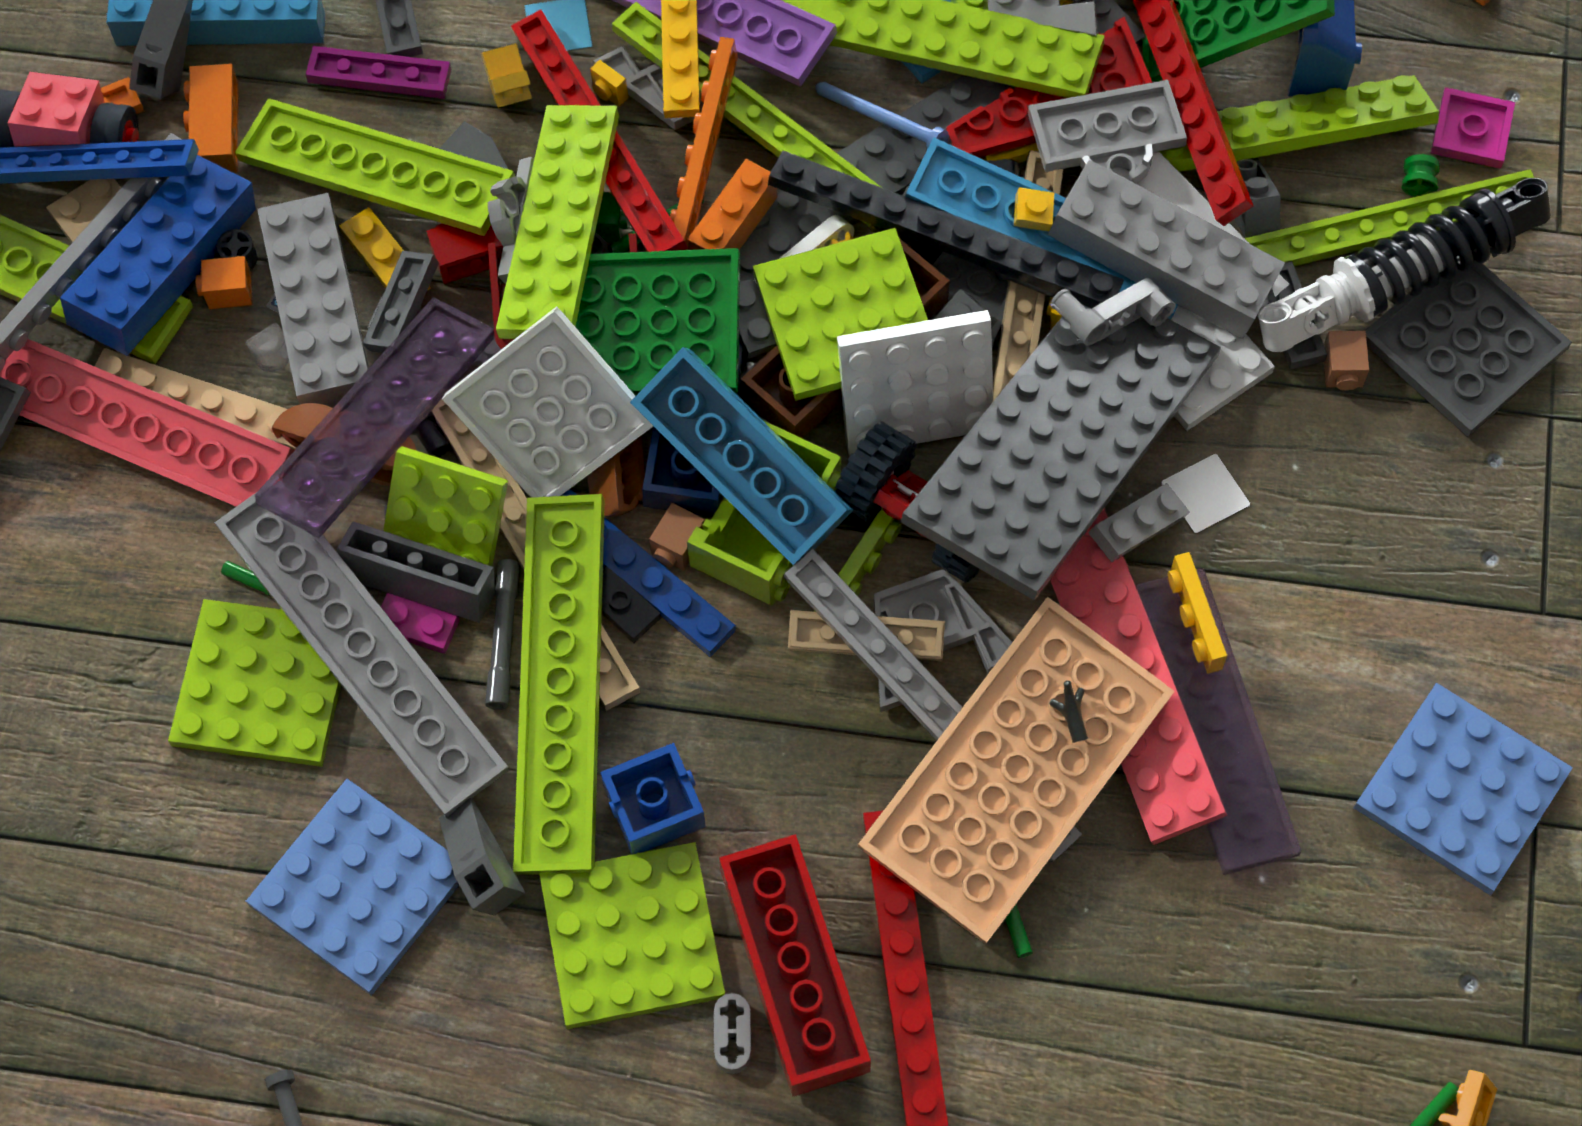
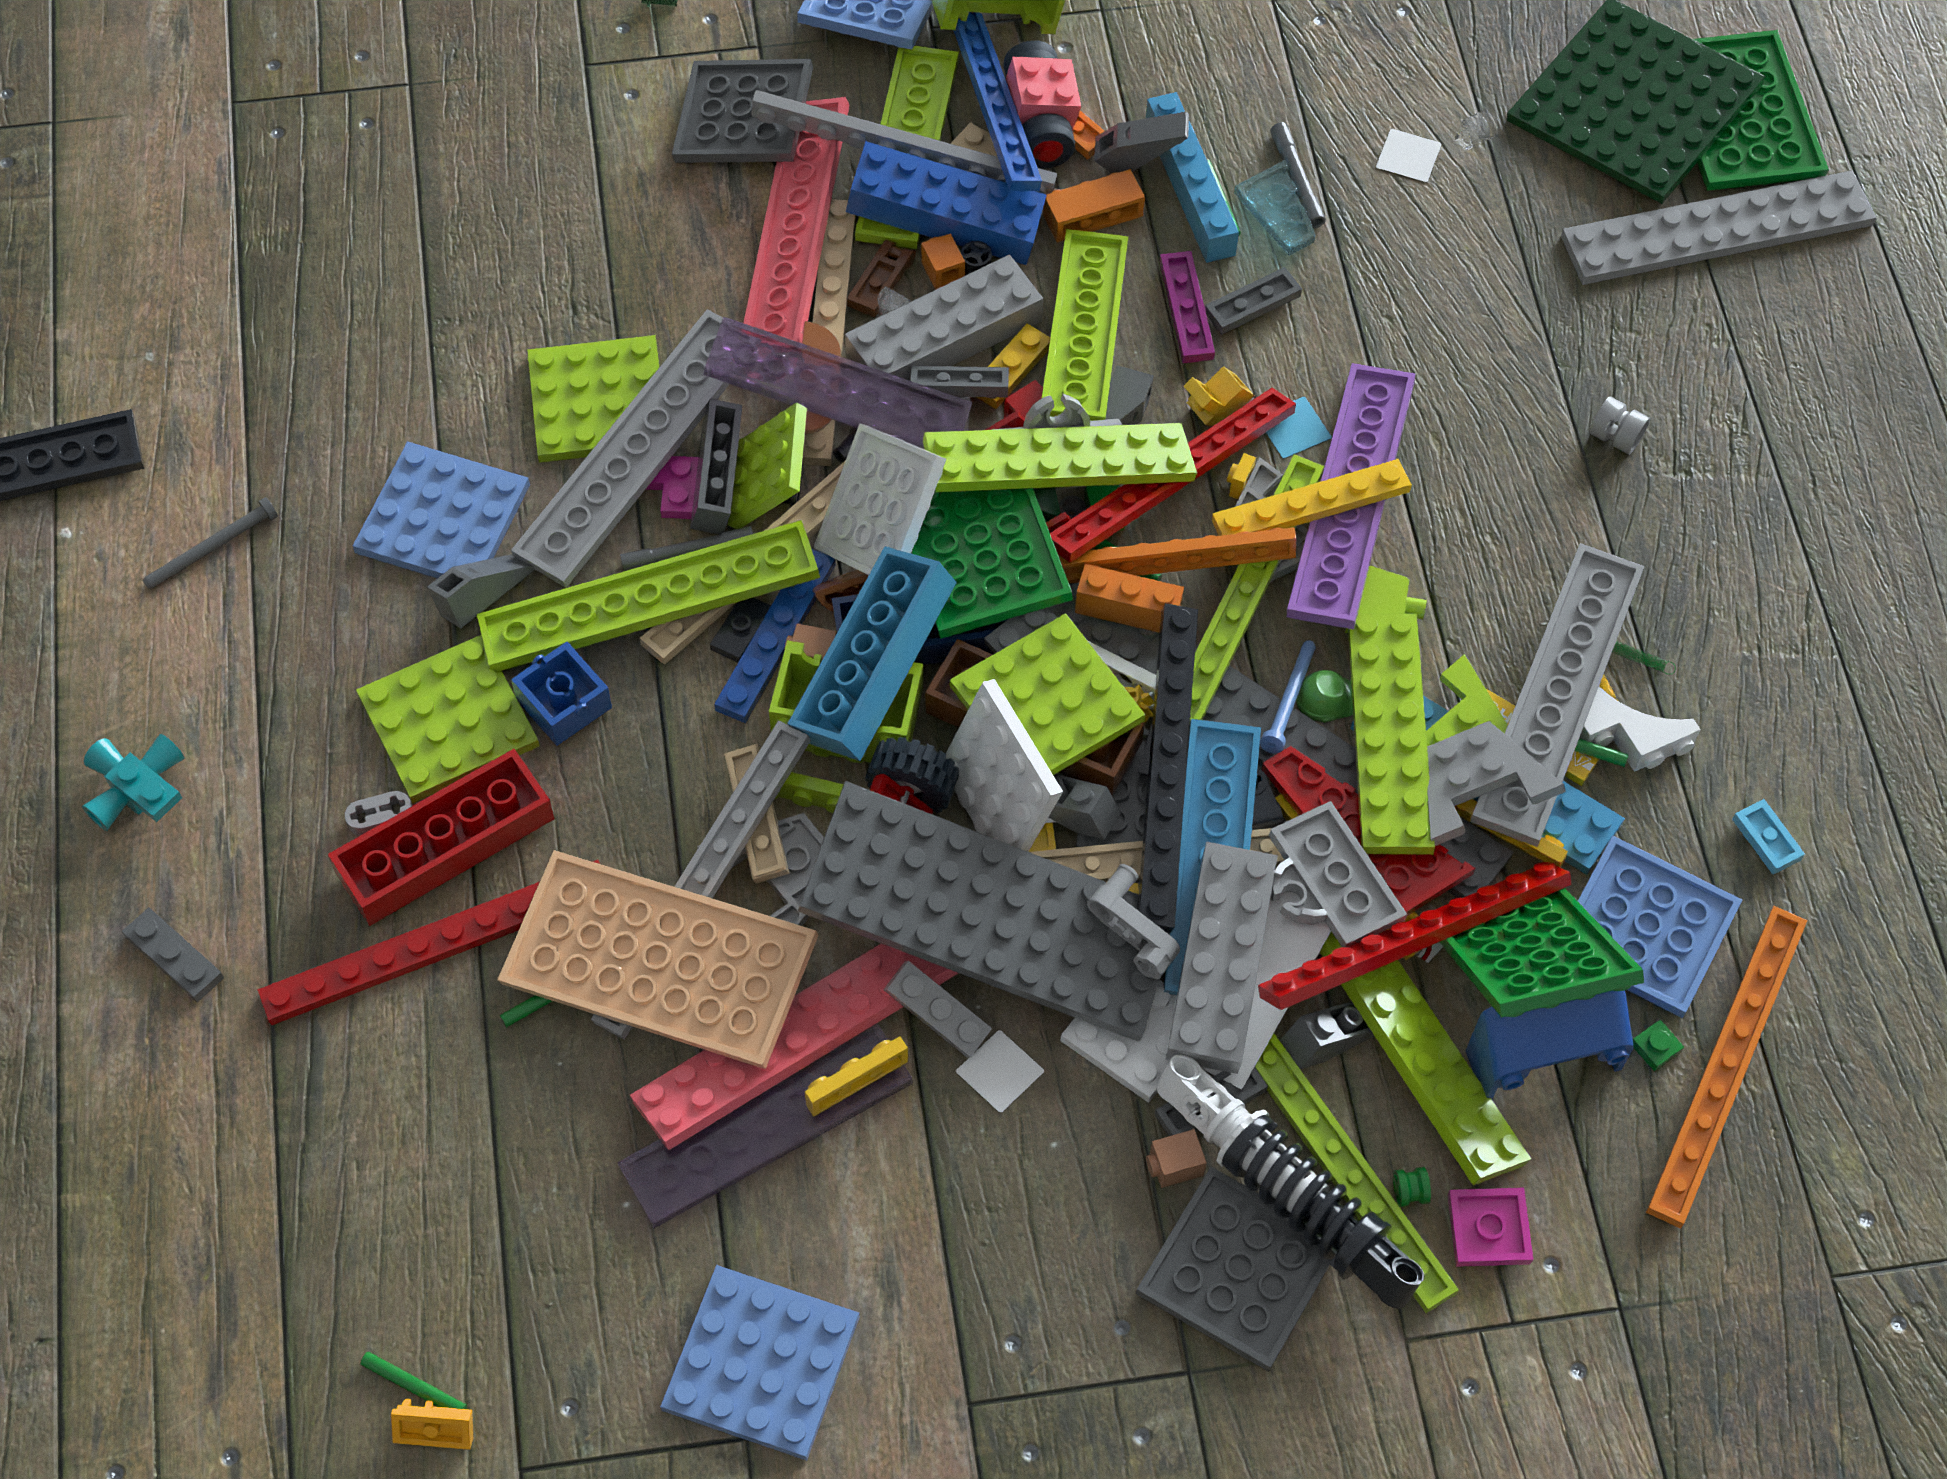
camera: 70 degrees right, 5 degrees down
yellow plate [1014,187,1054,232] -> none
pearl dark grey bar [1049,680,1088,743] -> none
none -> reddish brown plate [847,239,916,318]
none -> bright green hat [1296,670,1353,723]

